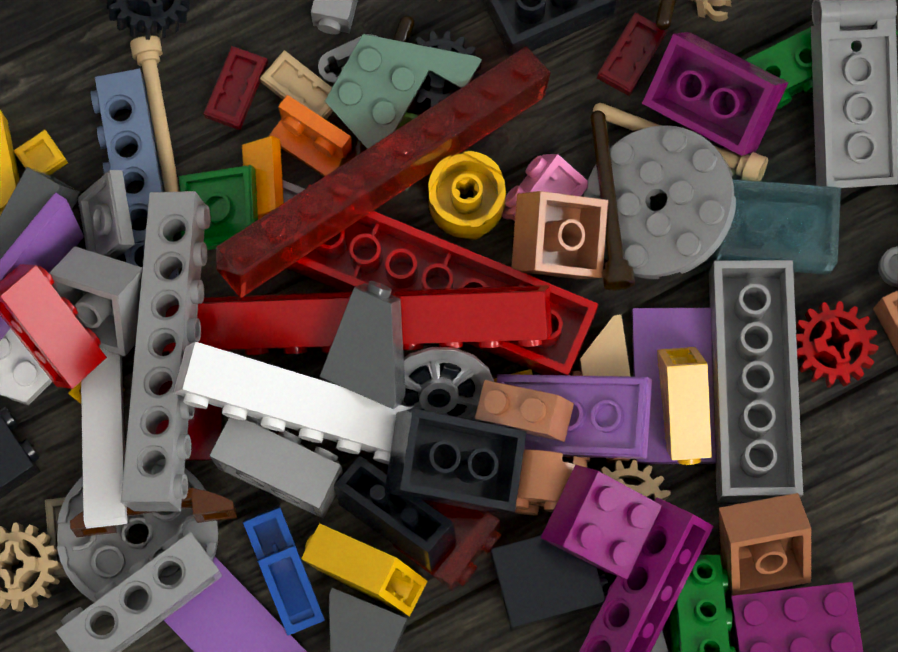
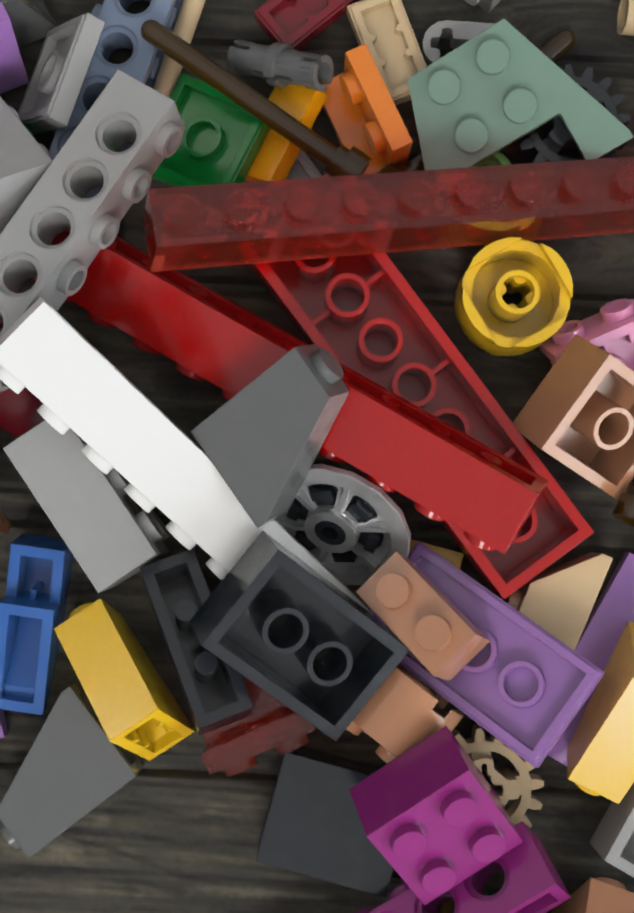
camera: 30 degrees right, 10 degrees up
none -> dark brown piece [141,19,372,195]
none -> dark grey pin [227,39,334,92]

